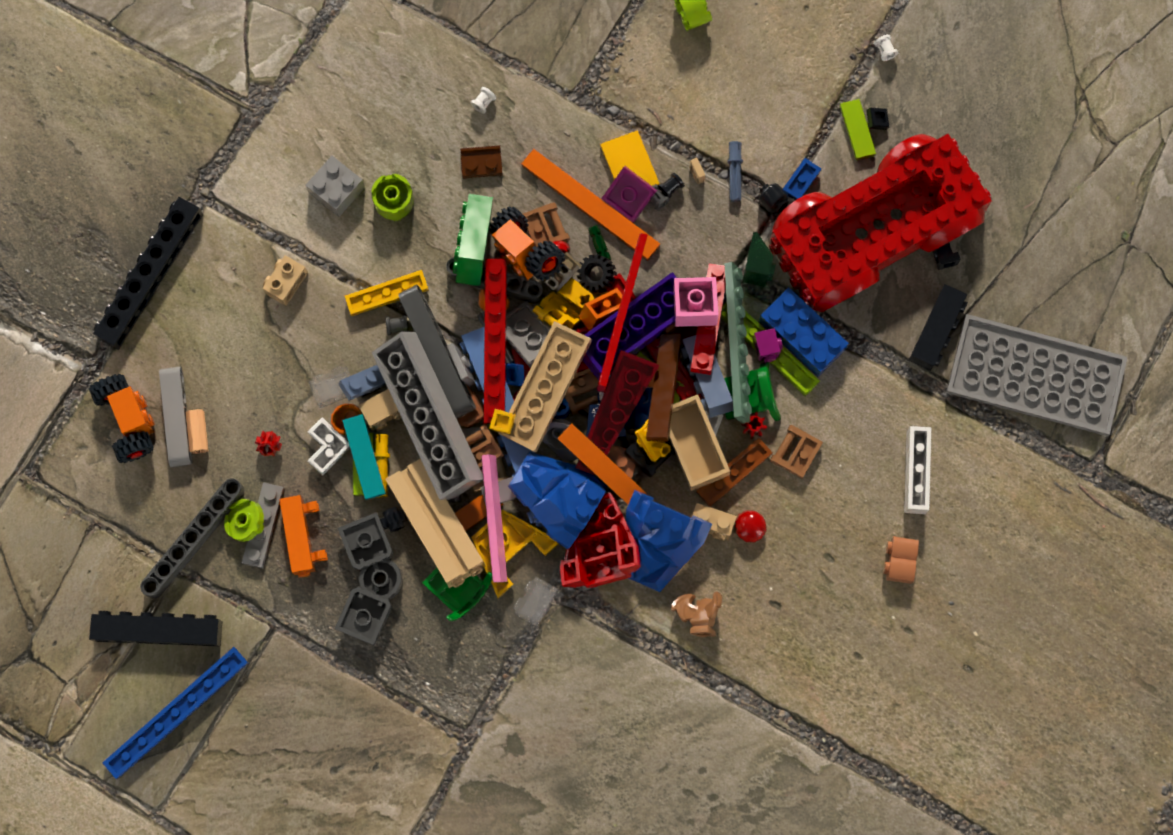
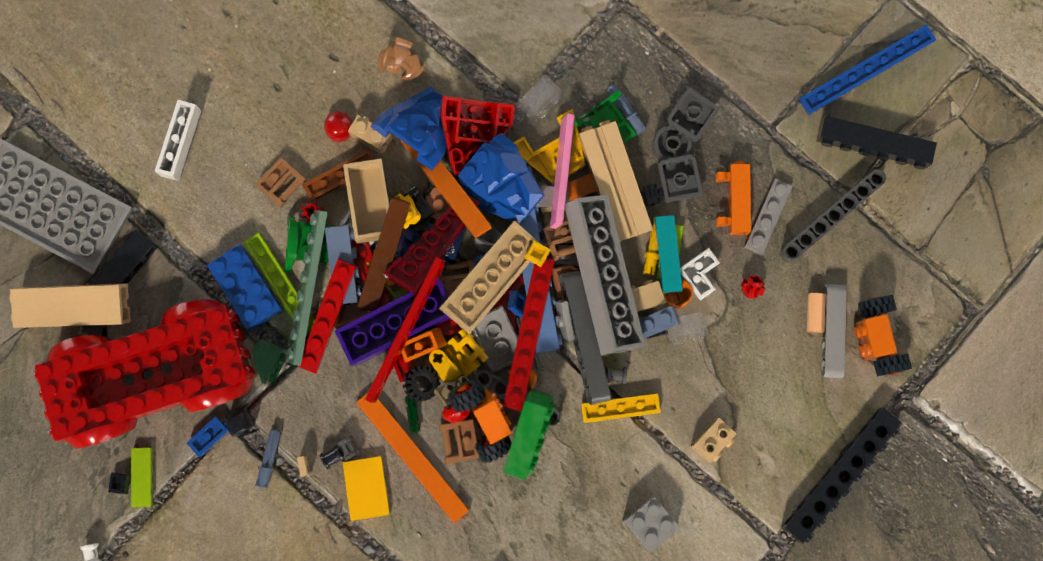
camera: 170 degrees left, 5 degrees up
lime plate [224,499,264,542] -> none
lime brick [372,174,414,221] -> none
reddish brown plate [460,145,503,179] -> none
magenta tile [601,166,657,223] -> none
bright pink brick [673,277,718,327] -> none
magenta brick [753,328,783,362] -> none
nougat brick [883,536,919,584] -> none
none -> tan brick [9,284,131,328]
none -> sand blue axle [607,85,647,135]

